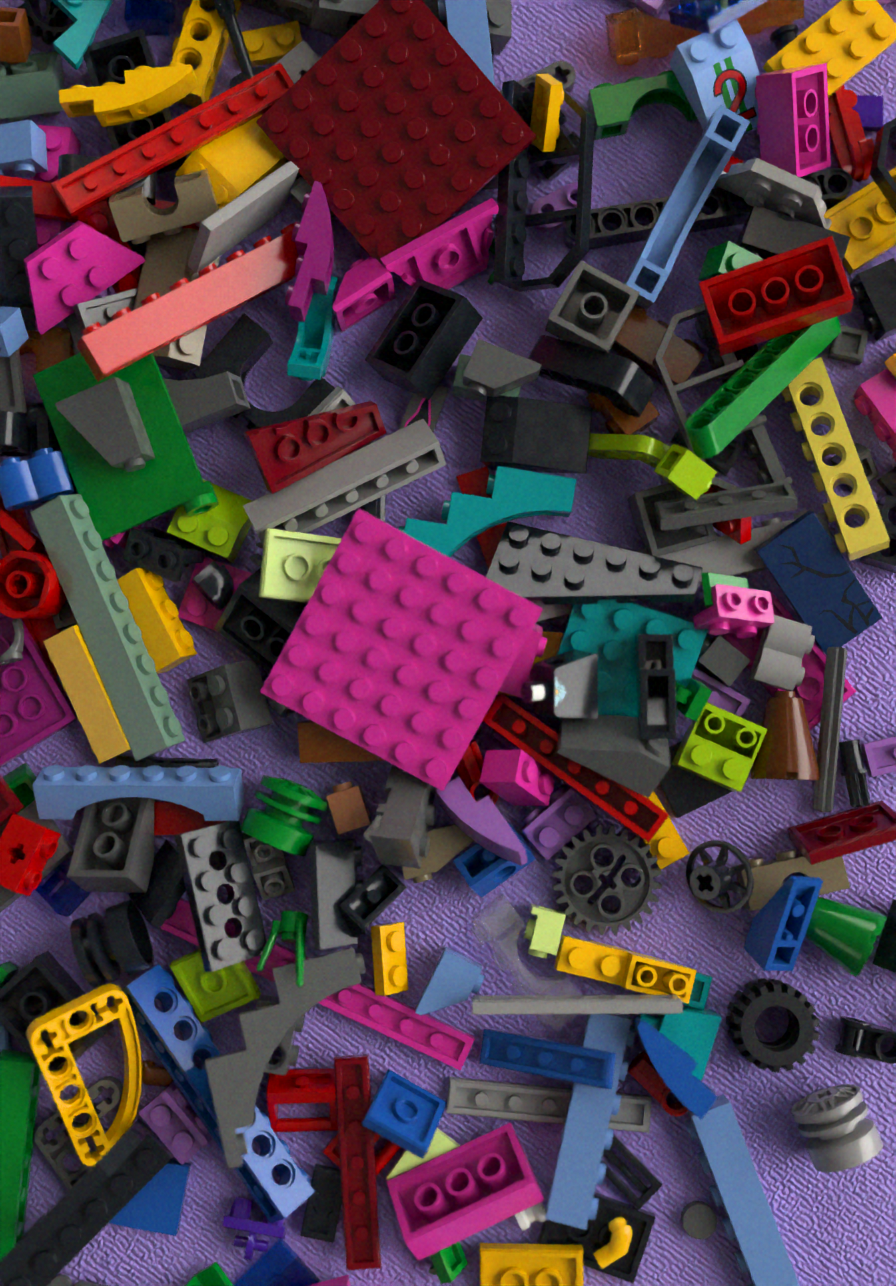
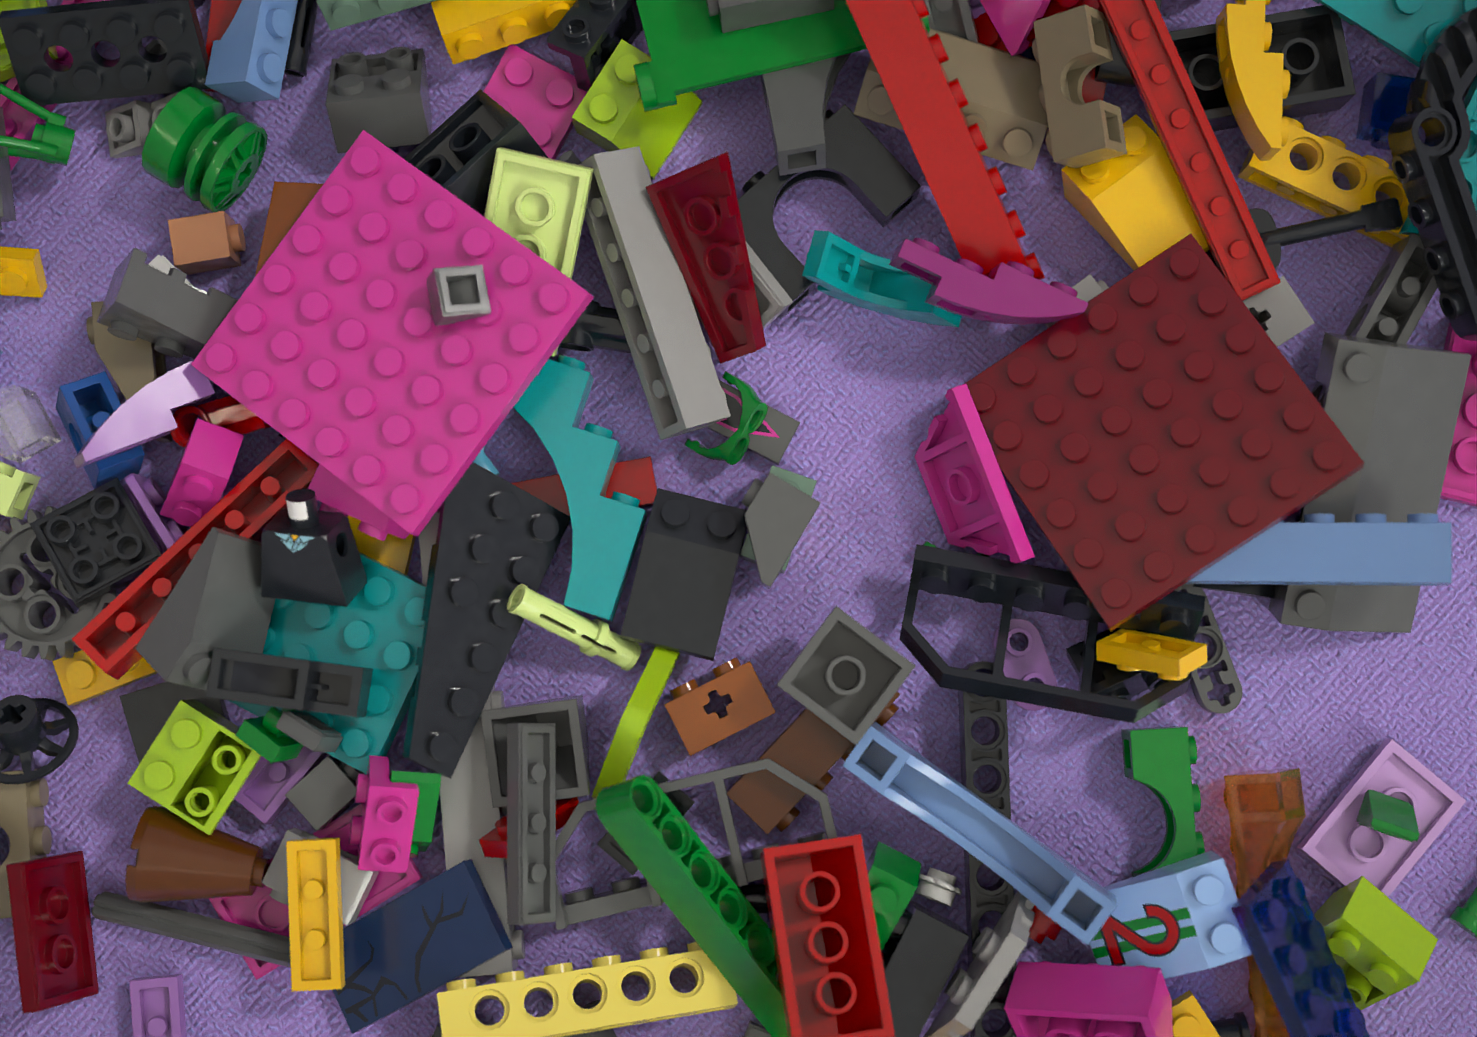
camera: 95 degrees right, 0 degrees up
light grey tile [188,161,299,273] -> none
black piece [192,561,234,611] -> none
yellow plate [241,21,302,67] -> none
black slope [309,839,366,950] -> none
dark pink slope [332,257,396,332] -> none
black slope [338,864,407,938] -> none
black brick [365,278,483,400] -> none
black beam [528,335,656,418] -> none
lime brick [654,443,717,500] -> none
black axle [839,740,871,807] -> none
none -> black tile [30,478,162,608]
none -> dark grey tile [275,711,343,752]
none -> yellow plate [286,837,345,991]
none -> dark grey slope [427,265,491,326]
none -> yellowish green pin [507,584,641,671]
none -> green cap [684,371,768,465]
none -> white plate [915,867,962,907]

